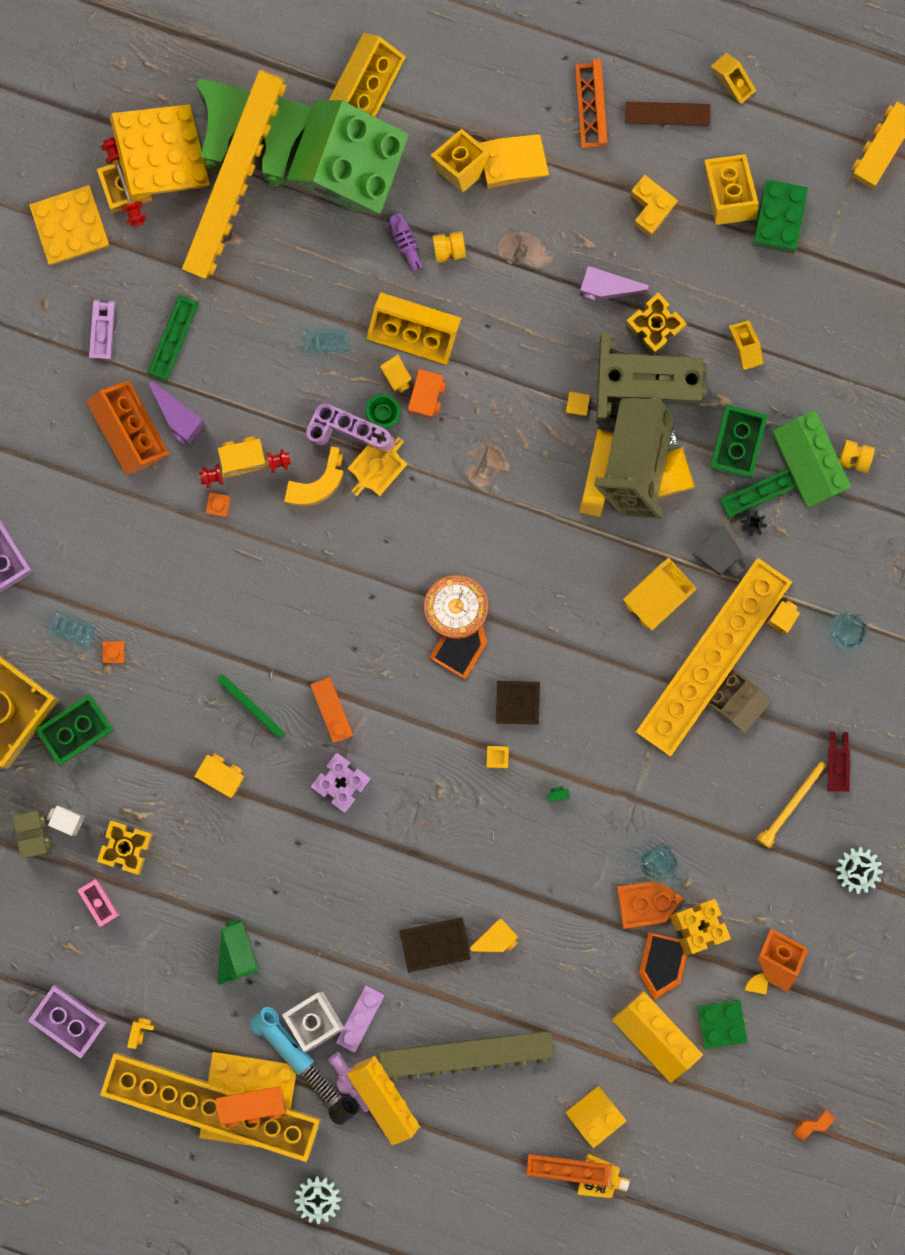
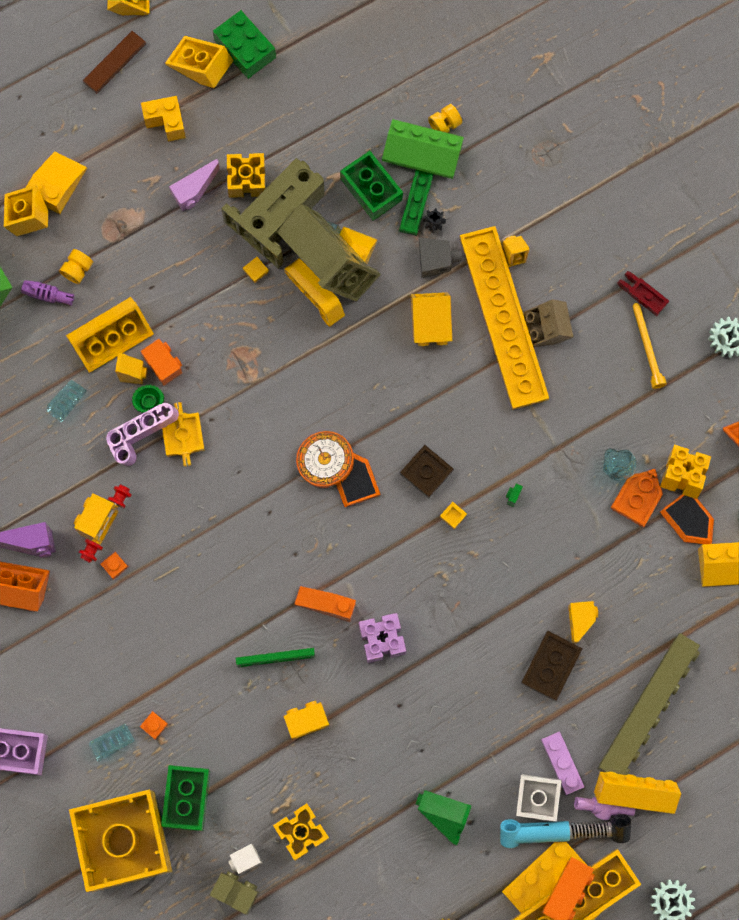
camera: 50 degrees left, 10 degrees down
bright pink brick [77,879,120,927] -> none
yellow arch [284,446,344,506] -> none
orange fence [575,59,608,149] -> none
yellow slope [729,320,764,370] -> none
clear light blue cap [830,612,867,650] -> none

